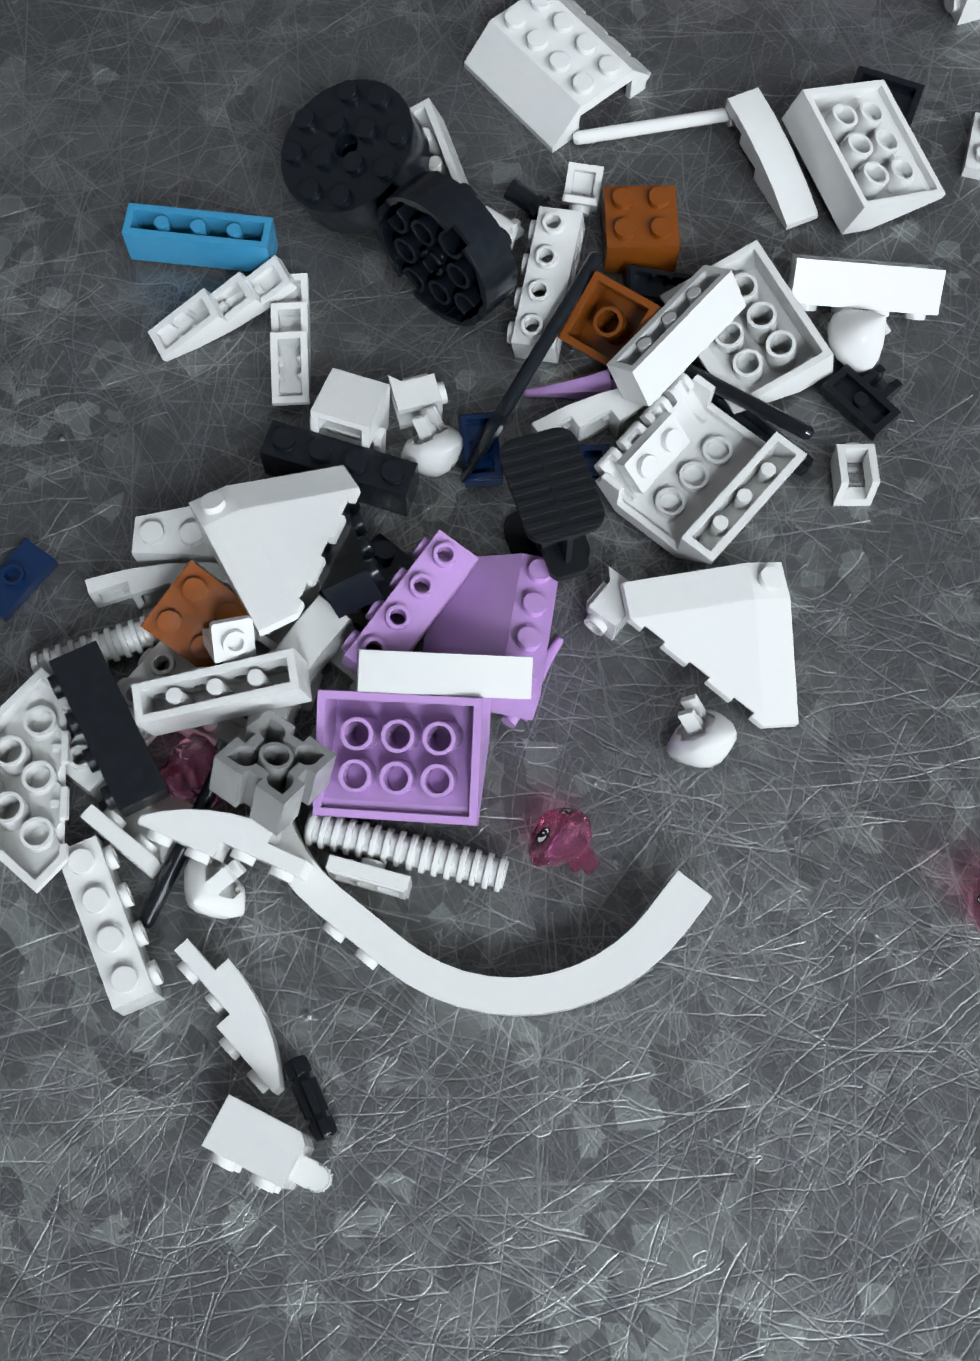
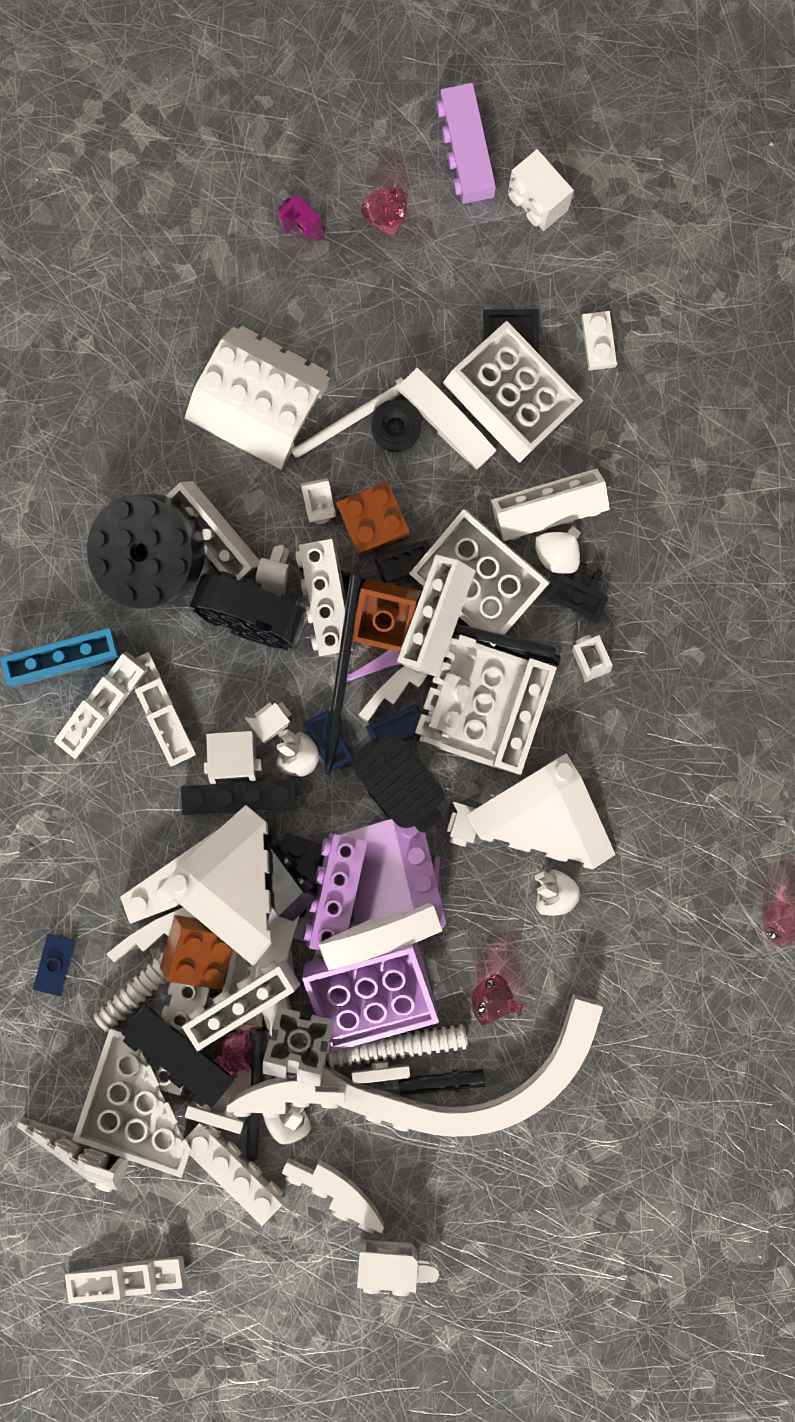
camera: 25 degrees left, 15 degrees up
white bracket [202,615,256,663] -> none
black axle [283,1055,337,1142] -> none
black pin [504,179,561,220] -> none
none -> black tyre [371,399,421,452]
none -> black pin [399,1068,485,1096]

